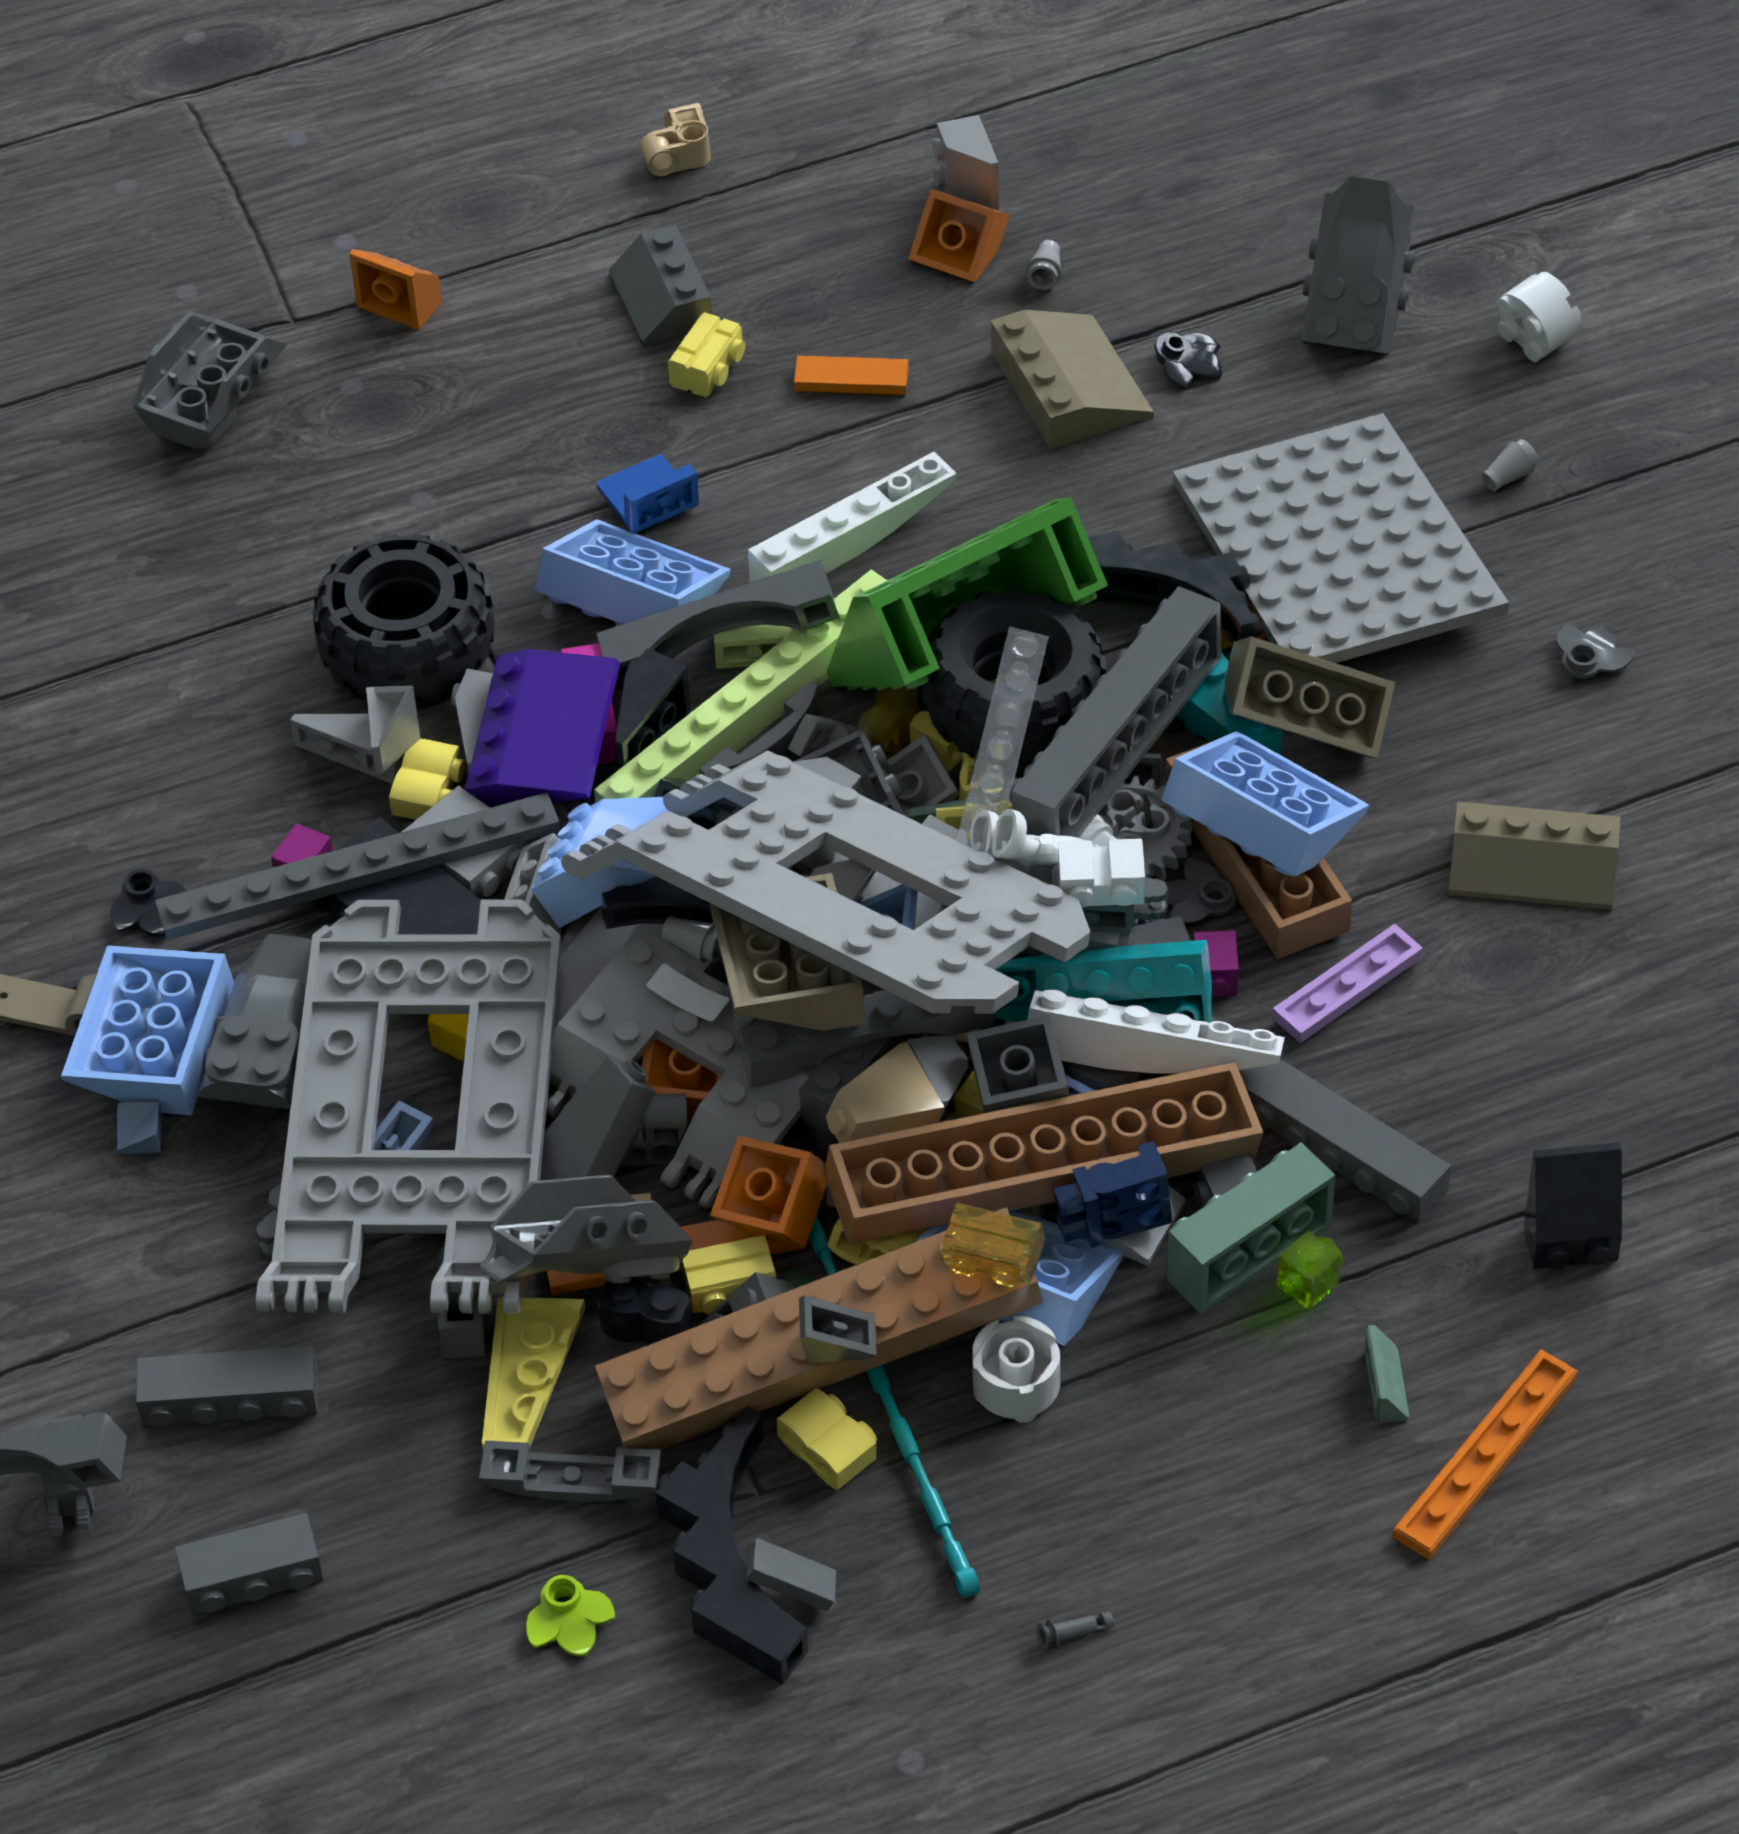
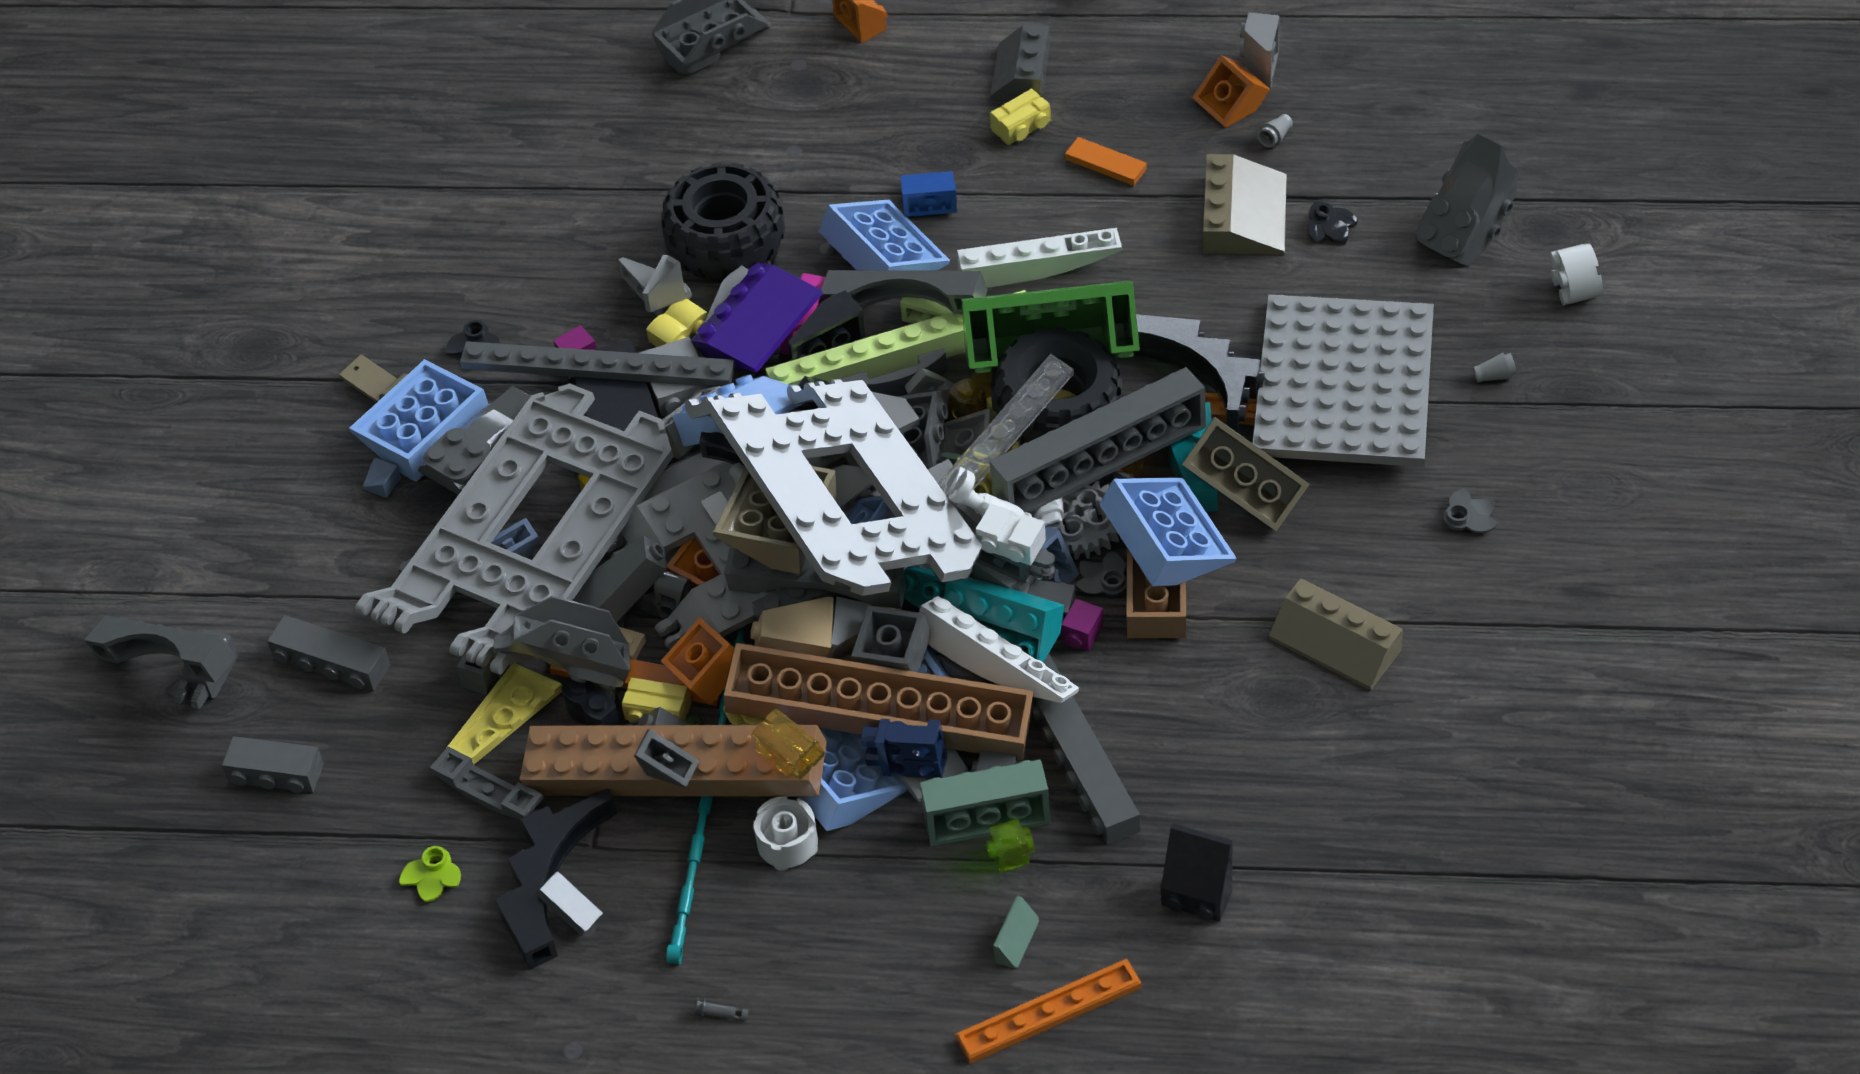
camera: 30 degrees right, 0 degrees up
light yellow brick [777,1388,877,1490] -> none
lavender plate [1272,924,1423,1043] -> none

